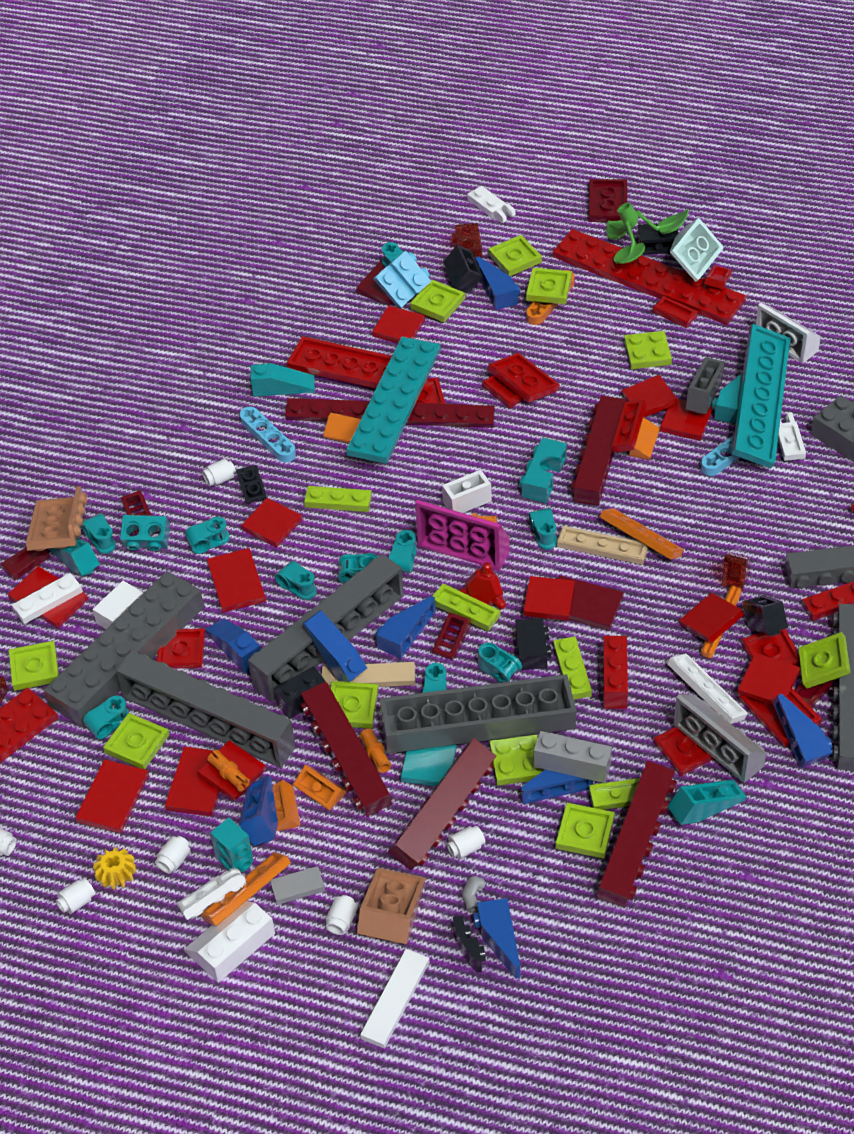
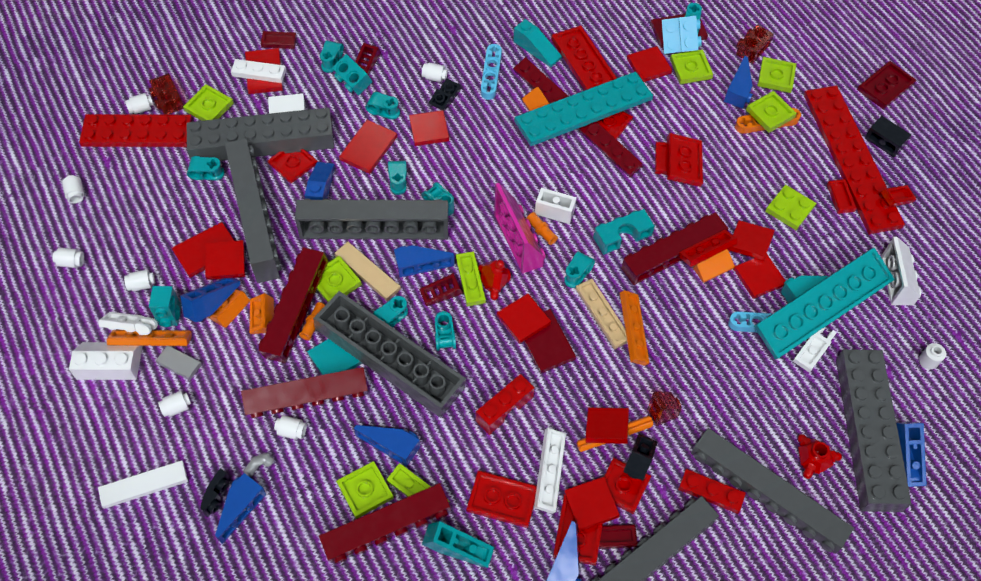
camera: 40 degrees right, 10 degrees up
nougat bracket [26,486,87,551] -> none
teal slope [48,538,100,576] -> none
red tile [75,759,149,834] -> none
yellow gear [93,846,136,890] -> none
lime plate [103,713,170,769] -> none
orange pin [207,750,250,791] -> none
black brick [274,666,326,719] -> none
blue slope [302,610,367,682] -> none
lime plate [304,486,372,512] -> none
nougat slope [357,868,426,944] -> none
teal piece [389,530,417,573] -> none
black brick [443,245,483,293] -> none
white hinge [467,186,516,223] -> none
lime plate [490,735,544,786] -> none
black brick [515,618,552,670] -> none
light grey brick [534,731,612,783] -> none
lime plate [553,636,592,700] -> none
bright green plant [607,202,689,264] -> none
light aqua slope [670,218,724,282] -> none
light grey slope [674,694,766,783] -> none
dark grey brick [686,357,725,414] -> none
lime plate [798,632,851,689] -> none

